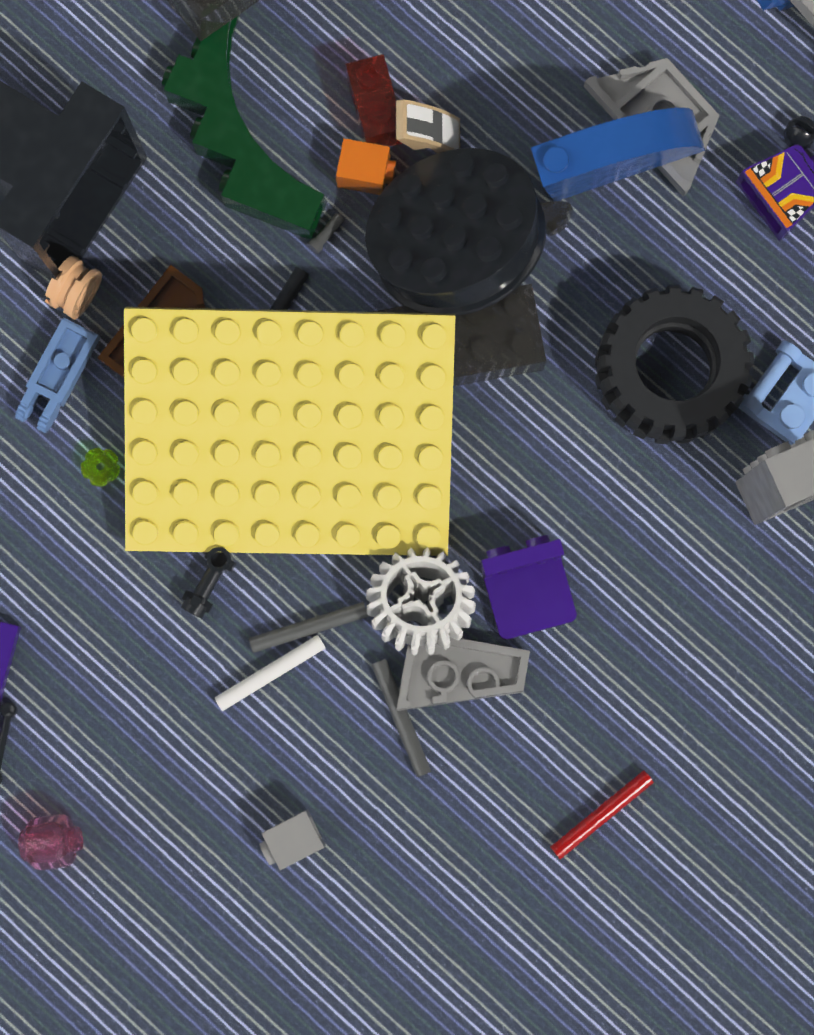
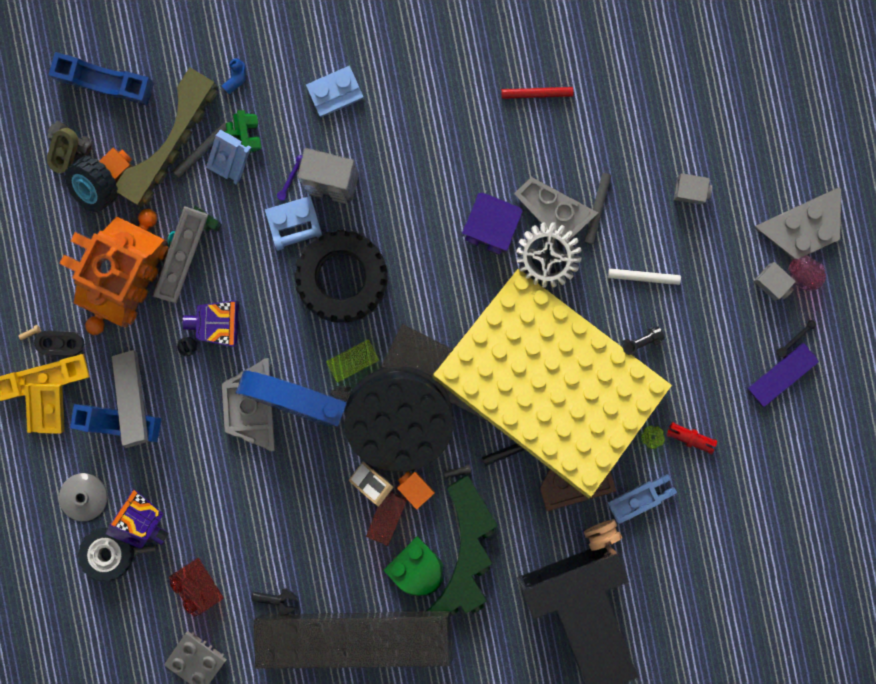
camera: 145 degrees left, 5 degrees up
dark grey bar [249,601,368,653] -> none
none -> clear neon green plate [326,339,380,383]
none -> green slope [383,536,443,596]
none -> red pin [666,422,717,454]
none -> light grey brick [753,262,796,300]
none -> light grey wing [754,187,841,260]

